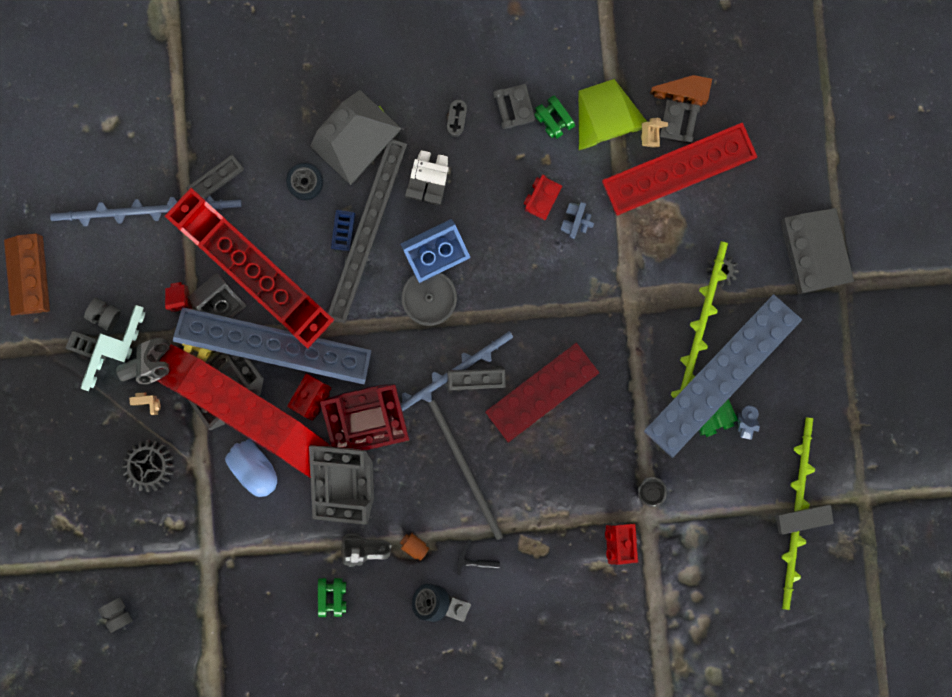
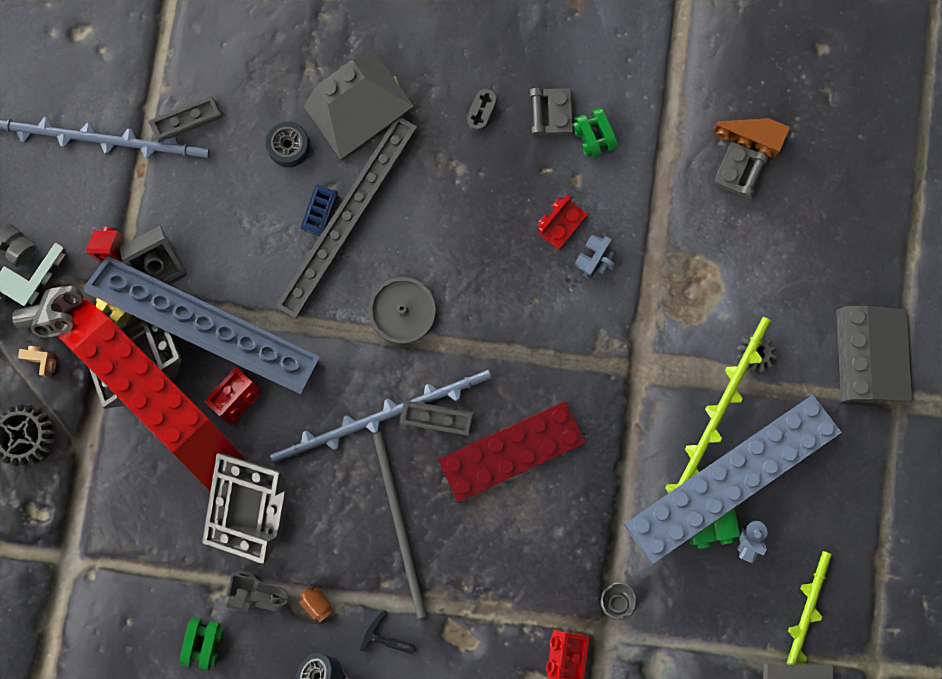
camera: 10 degrees right, 5 degrees down
red slope [165,188,334,349] -> none
light blue hair [225,439,277,497] -> none
dark red slope [320,384,410,450] -> none
medium blue slope [400,219,471,283] -> none
hips [405,150,449,206] -> none
lime wedge [578,79,647,151] -> none
red plate [602,122,757,216] -> none
tan bracket [641,118,668,148] -> none

